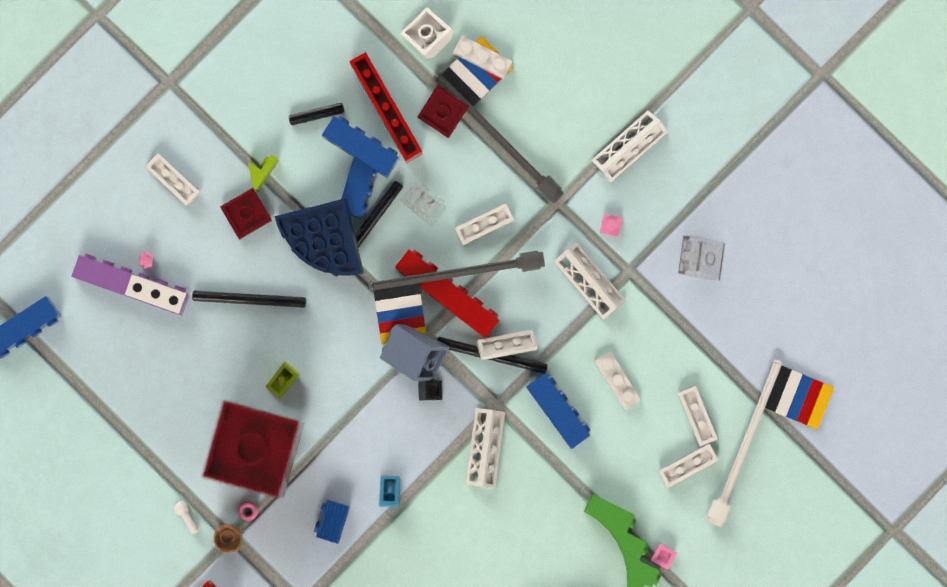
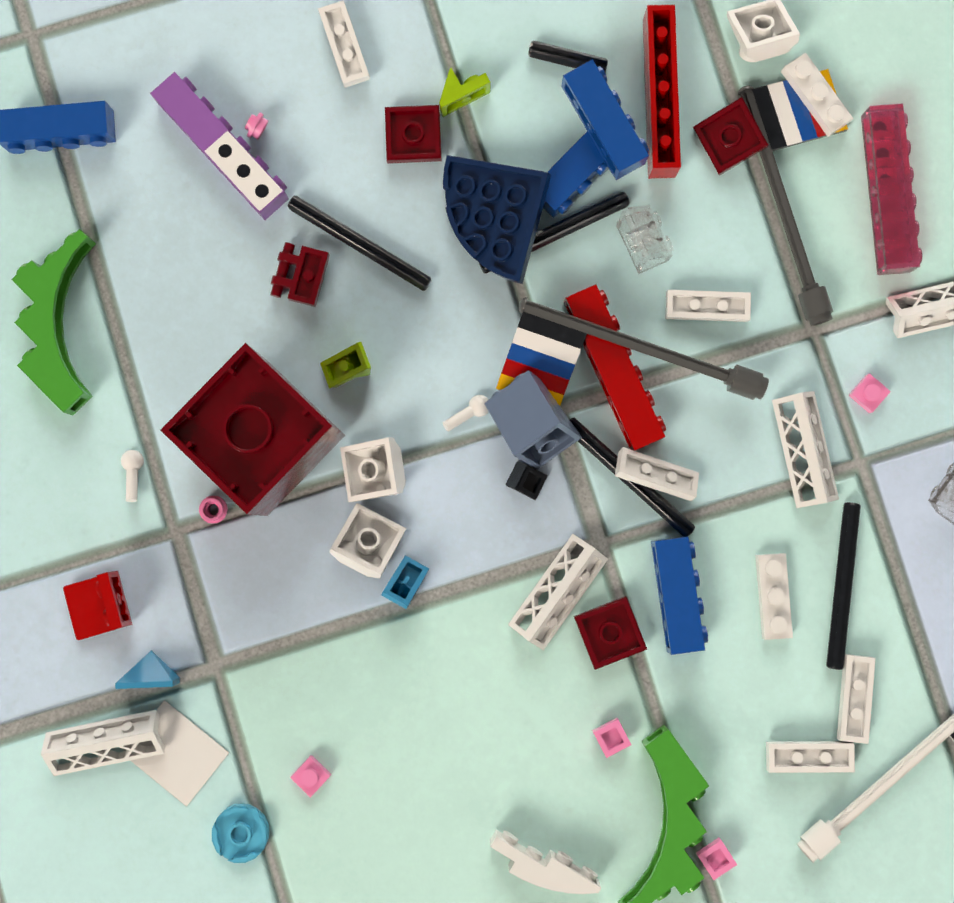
camera: 30 degrees right, 0 degrees up
medium nougat hair [213,524,243,554] -> none
blue brick [314,500,350,544] -> none
none -> bright green arch [11,229,96,415]
none -> dark red plate [270,242,330,307]
none -> white slope [330,503,406,579]
none -> white slope [340,437,406,502]
none -> white bar [443,395,489,432]
none -> dark red plate [573,596,647,670]
none -> bright pink plate [592,718,631,758]
none -> black axle [826,502,861,670]
none -> clear pink brick [861,103,922,275]

